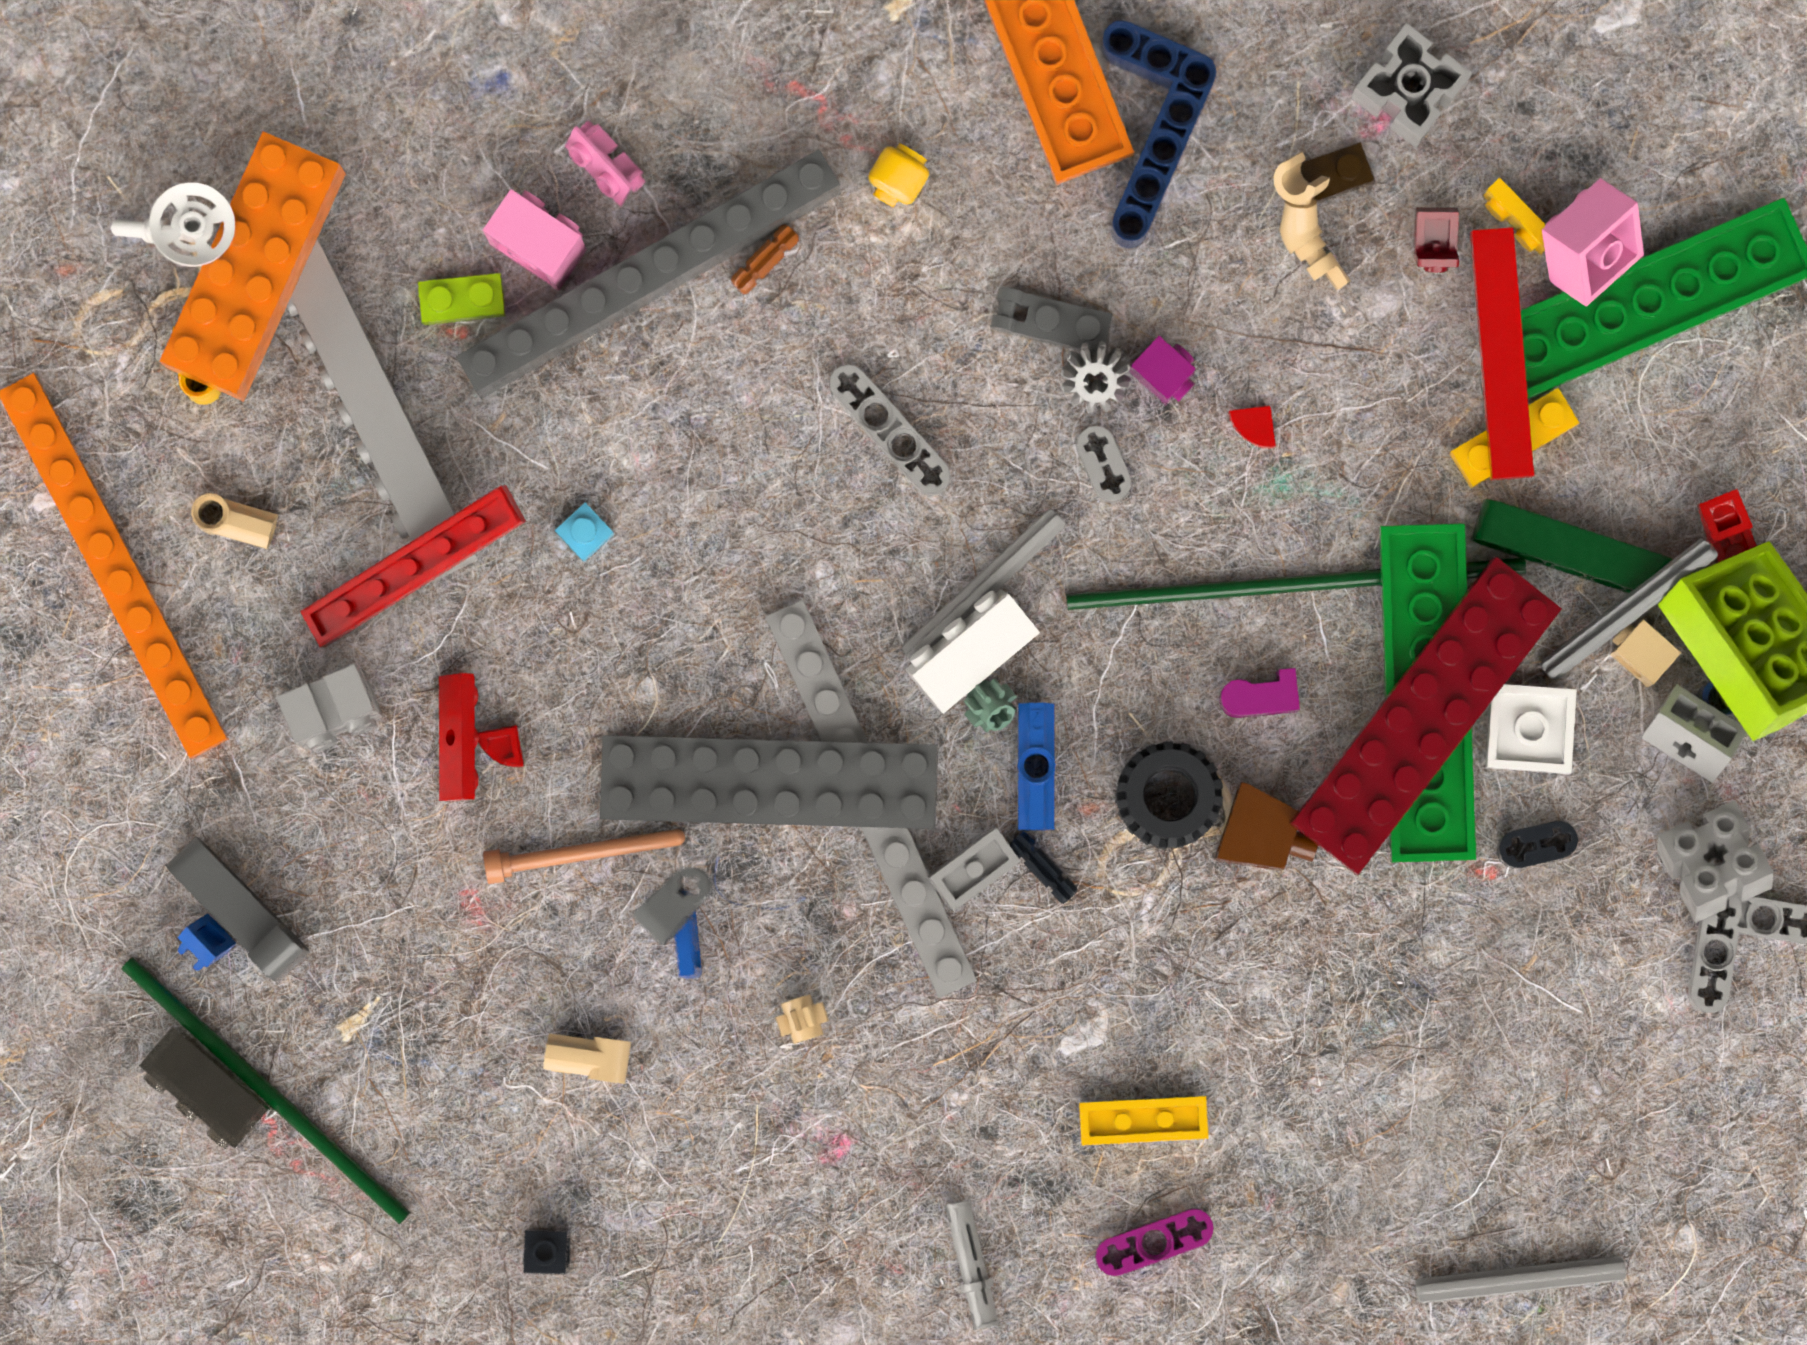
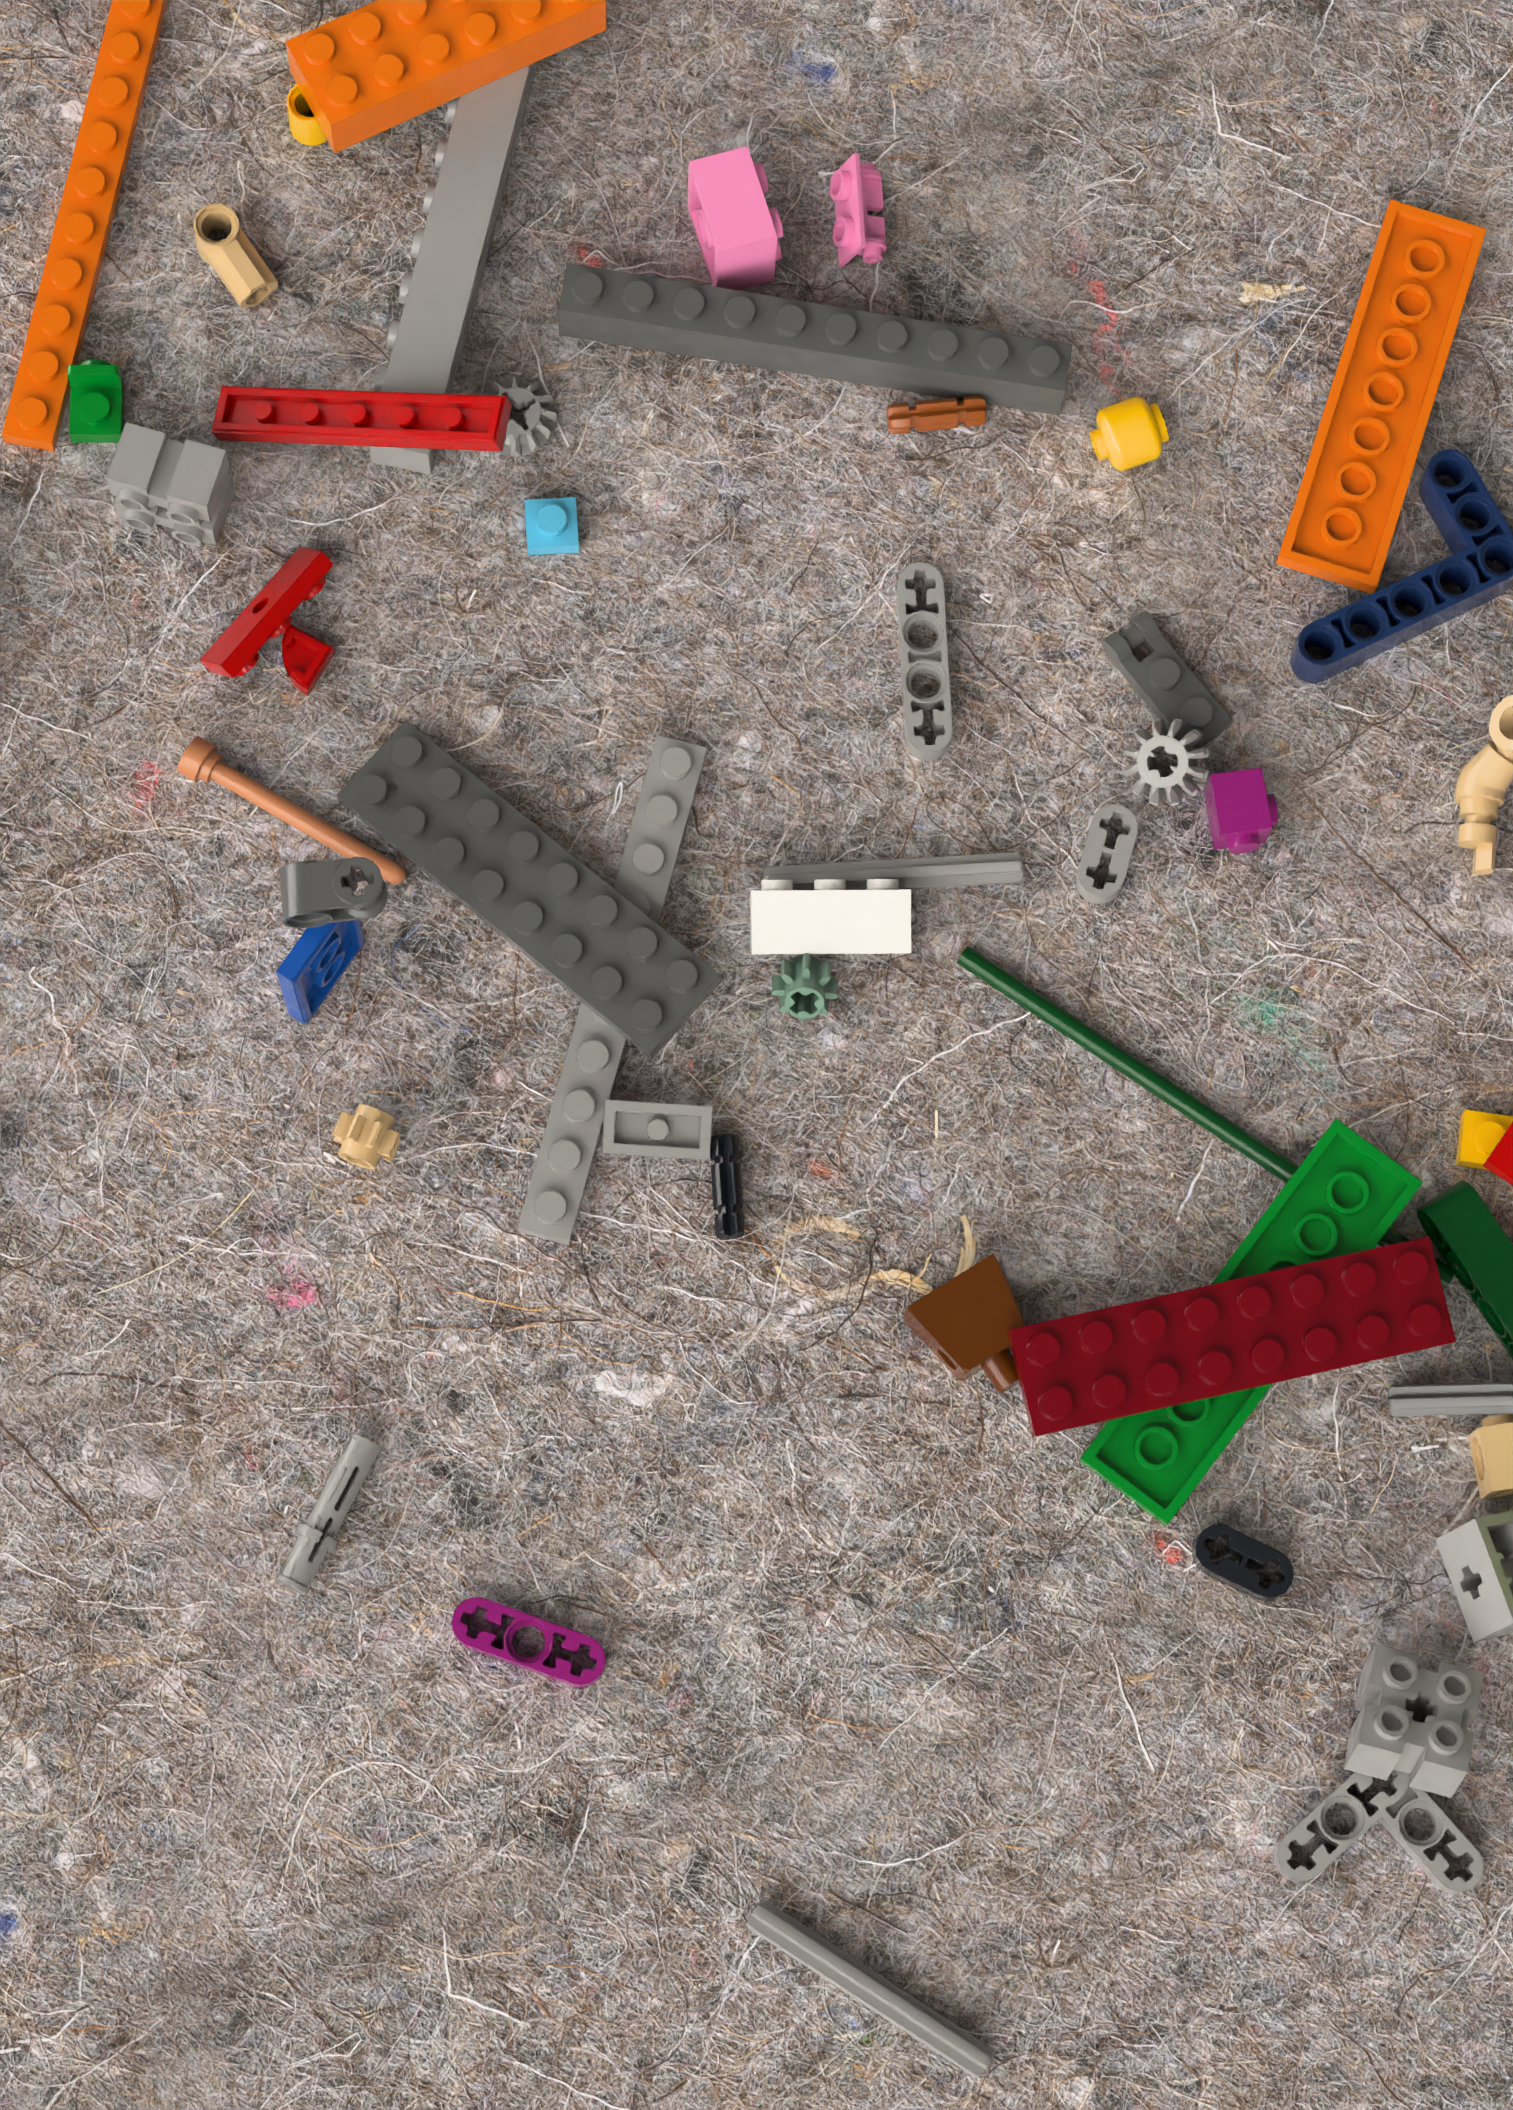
camera: 30 degrees right, 10 degrees down
lime plate [418,273,506,325] -> none
tan piece [544,1033,631,1084] -> none
blue piece [1017,703,1056,831] -> none
yellow plate [1079,1096,1209,1145] -> none
black tyre [1115,741,1223,849] -> none
magenta leg [1219,668,1300,718] -> none
red tile [1228,405,1276,449] -> none
white plate [1485,684,1577,774] -> none
none -> green bracket [67,359,125,443]
none -> light grey gear [480,375,557,456]

